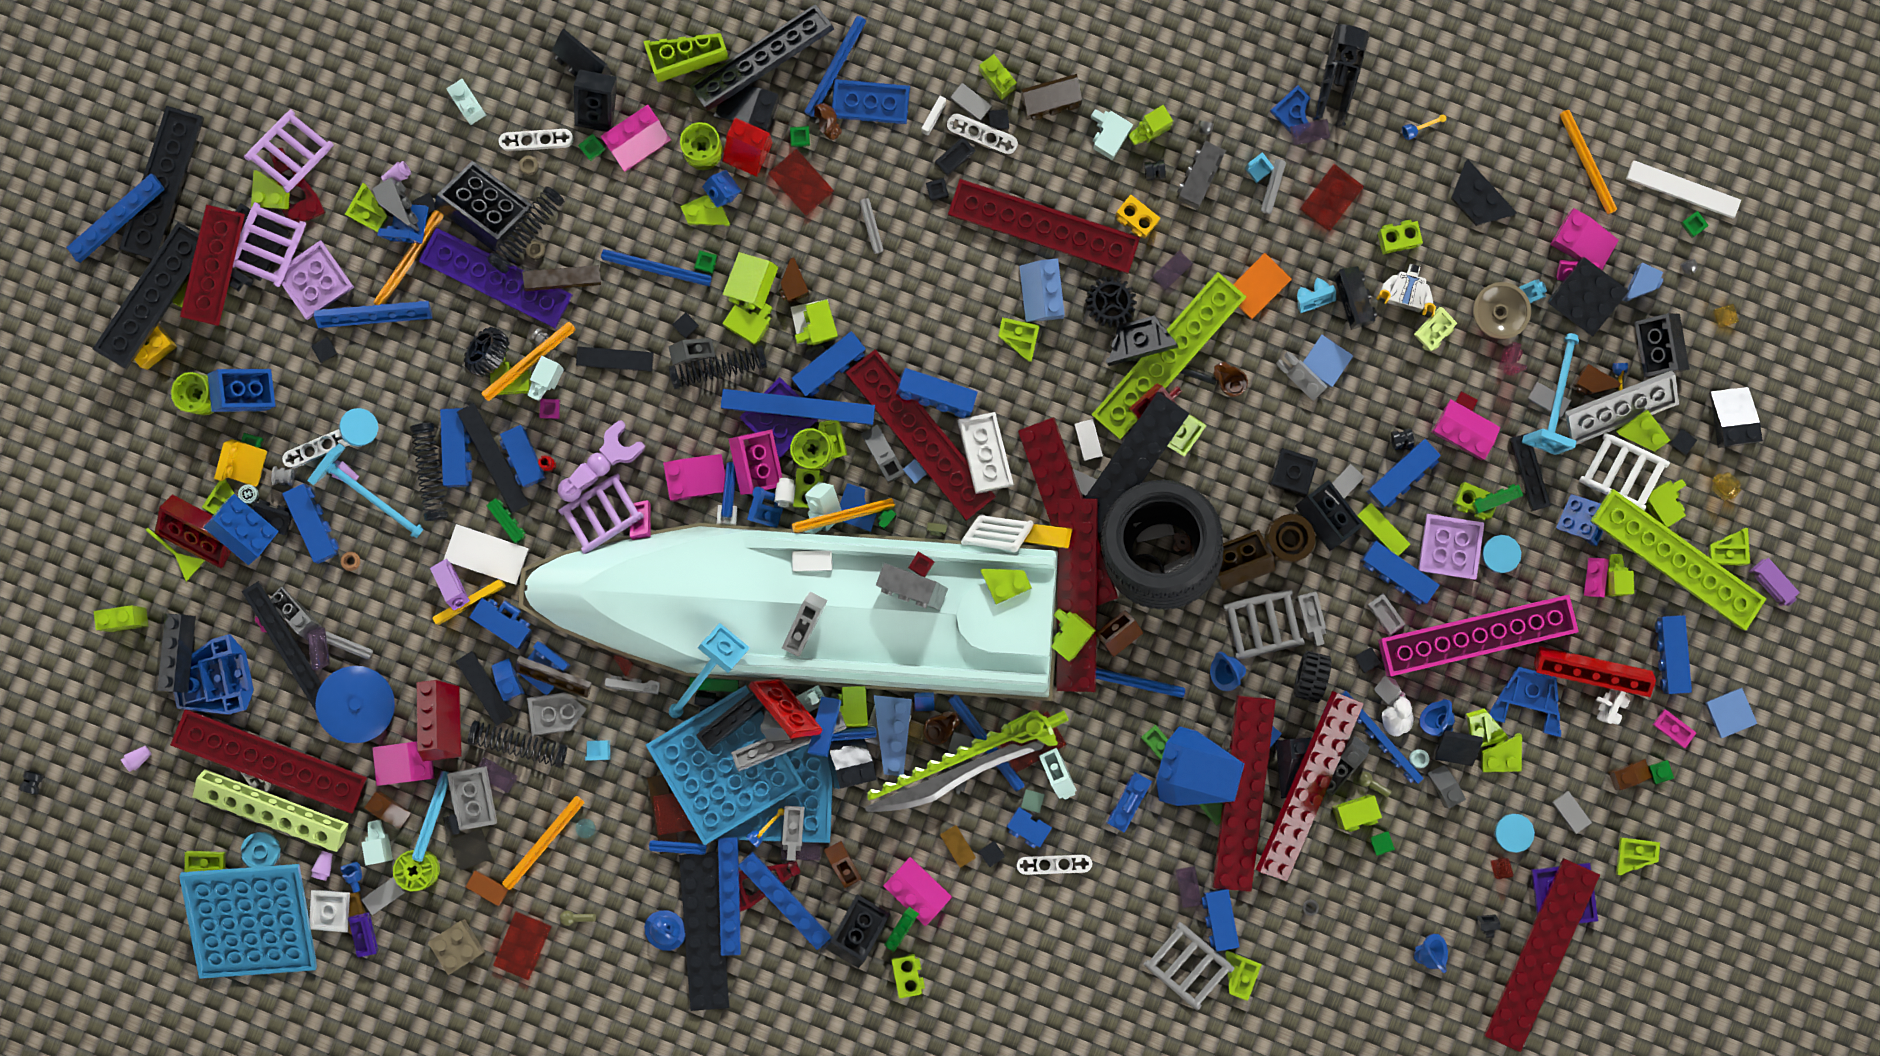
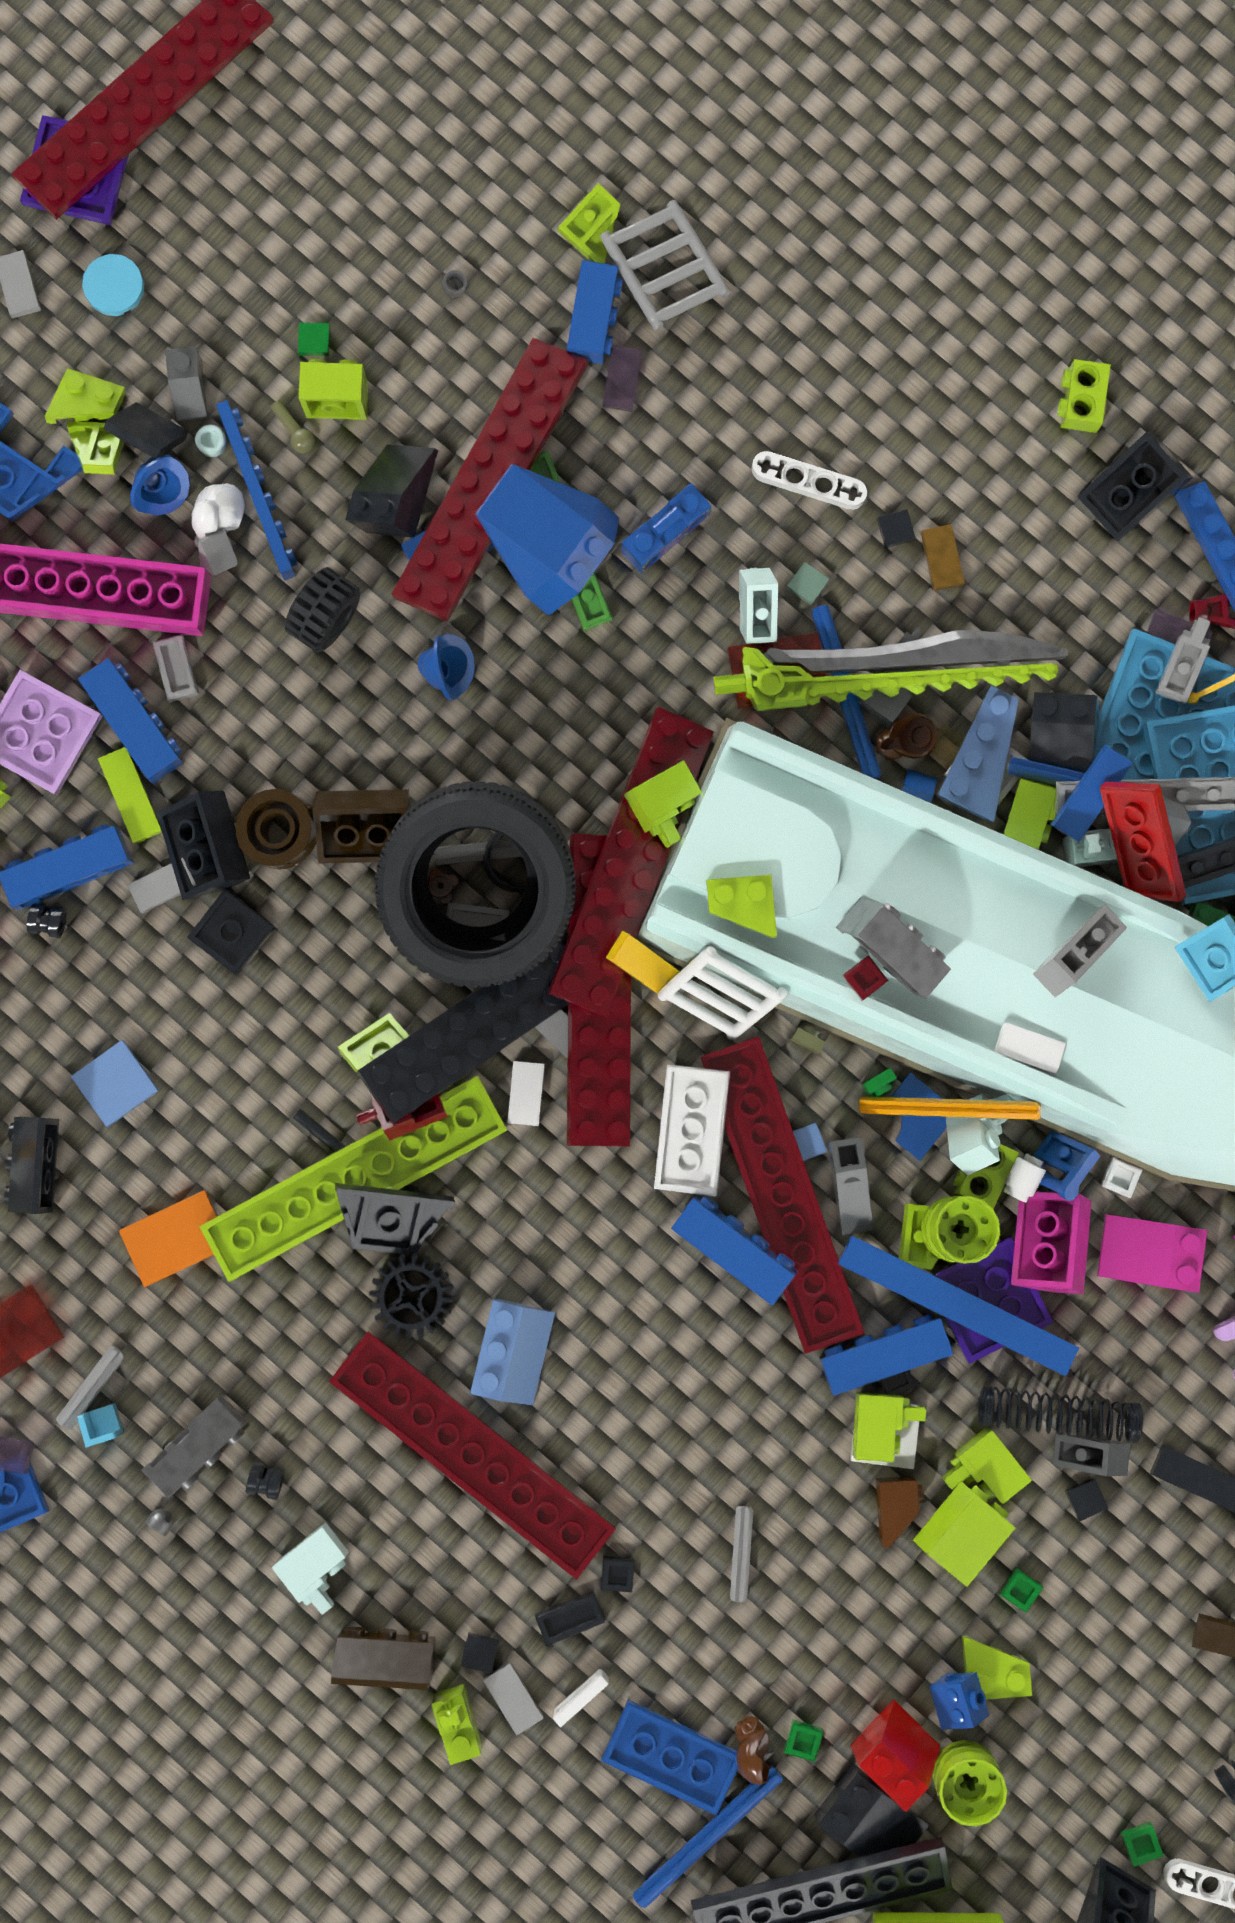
camera: 165 degrees left, 0 degrees up
slope [601,105,671,172] -> none
blue axle [601,249,712,286] -> none
blue axle [721,462,736,518] -> none
clear red tile [768,149,834,216] -> none
reddish brown slope [824,841,862,888] -> none
dark pink slope [883,857,952,927] -> none
green piece [884,907,919,952] -> none
white beam [947,114,1018,154] -> none
lime wing [998,317,1039,362] -> none
blue brick [1006,807,1052,848] -> none
reddish brown brick [1096,610,1143,657] -> none
blue axle [1096,668,1185,698] -> none
yellow brick [1115,195,1160,239] -> none
lime hinge [1128,105,1173,145] -> none
clear purple tile [1152,250,1193,290] -> none
reddish brown hair [1213,362,1248,397] -> none
light grey bar [1223,589,1305,660] -> none
plate [1255,691,1364,881] -> none
light grey hinge [1276,352,1327,401] -> none
medium azure tile [1297,278,1336,314] -> none
light grey hinge [1297,592,1326,646] -> none
dark grey slope [1326,736,1370,796] -> none
black tile [1354,647,1381,673] -> none
blue helmet [1414,934,1448,973] -> none
black tile [1476,914,1501,938] -> none
clear red slope [1491,857,1514,879] -> none

